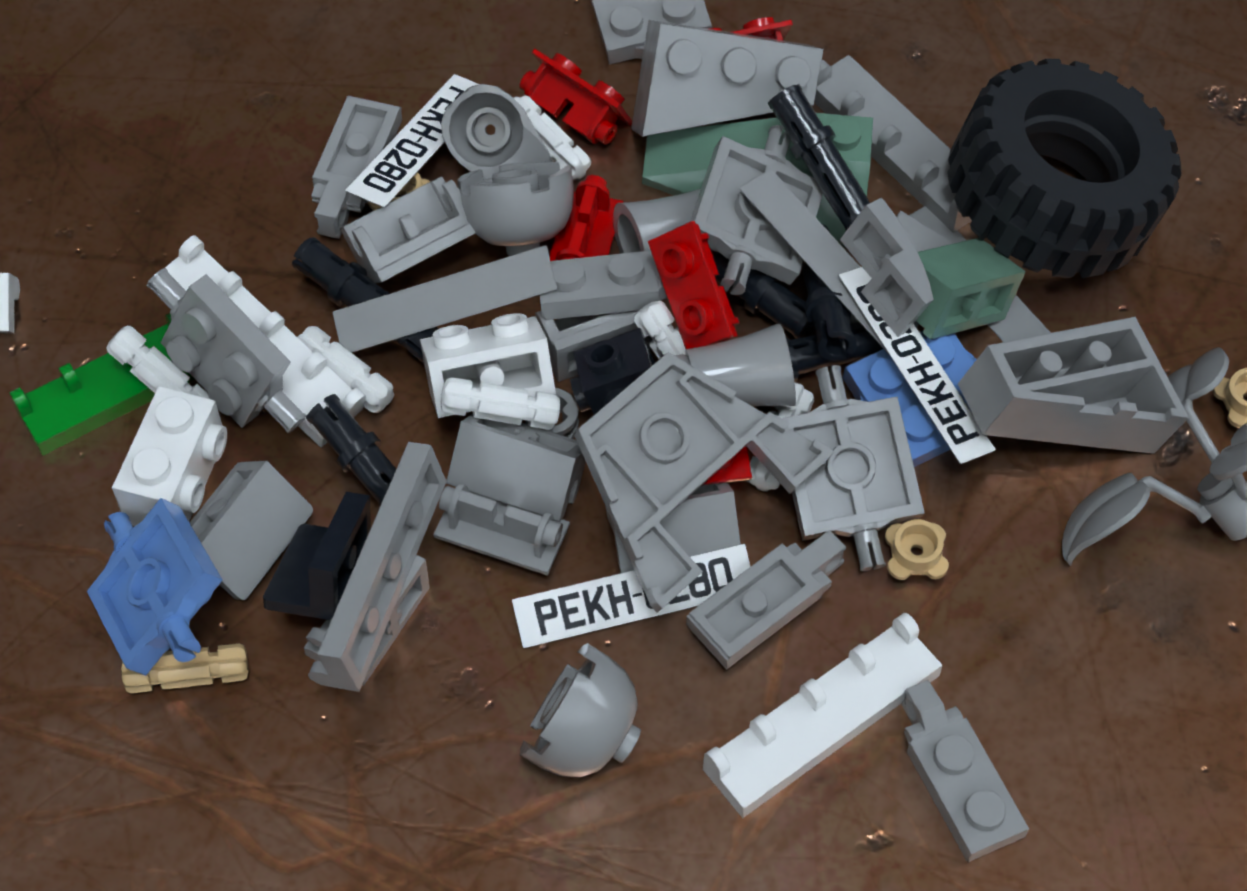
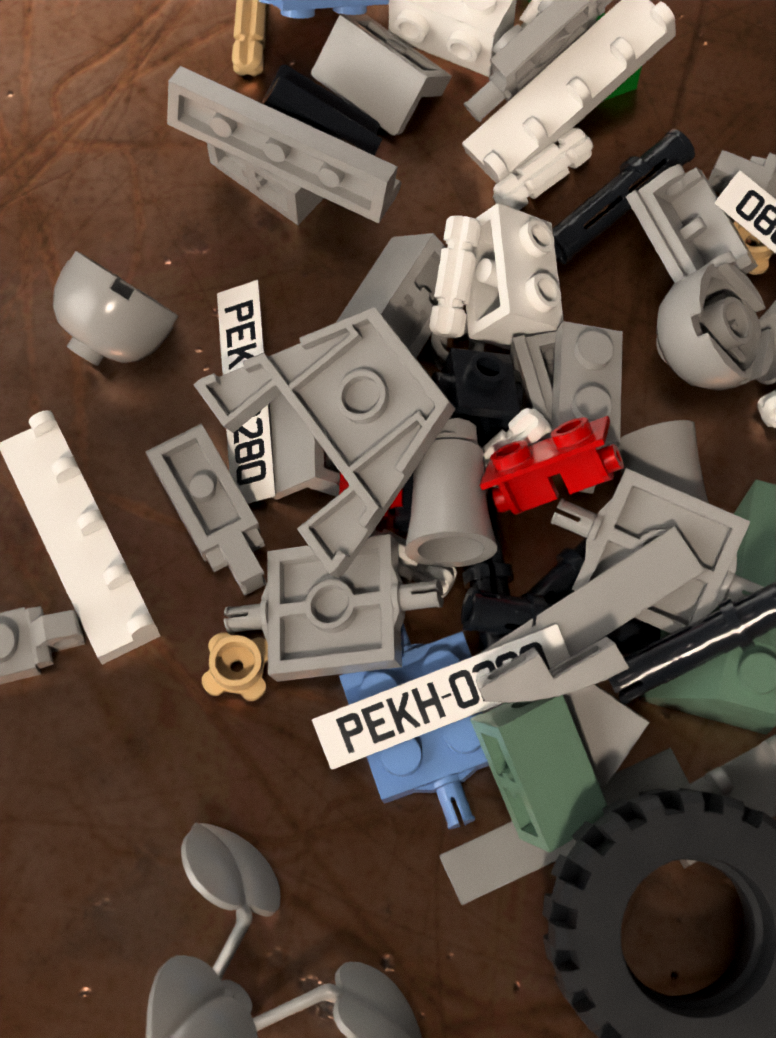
camera: 100 degrees right, 10 degrees up
black pin [306,394,396,507] -> none
light grey sticker [333,245,557,353] -> none
light grey hinge [433,484,570,576] -> none
red hinge [549,175,624,261] -> none
light grey wedge [958,317,1189,454] -> none

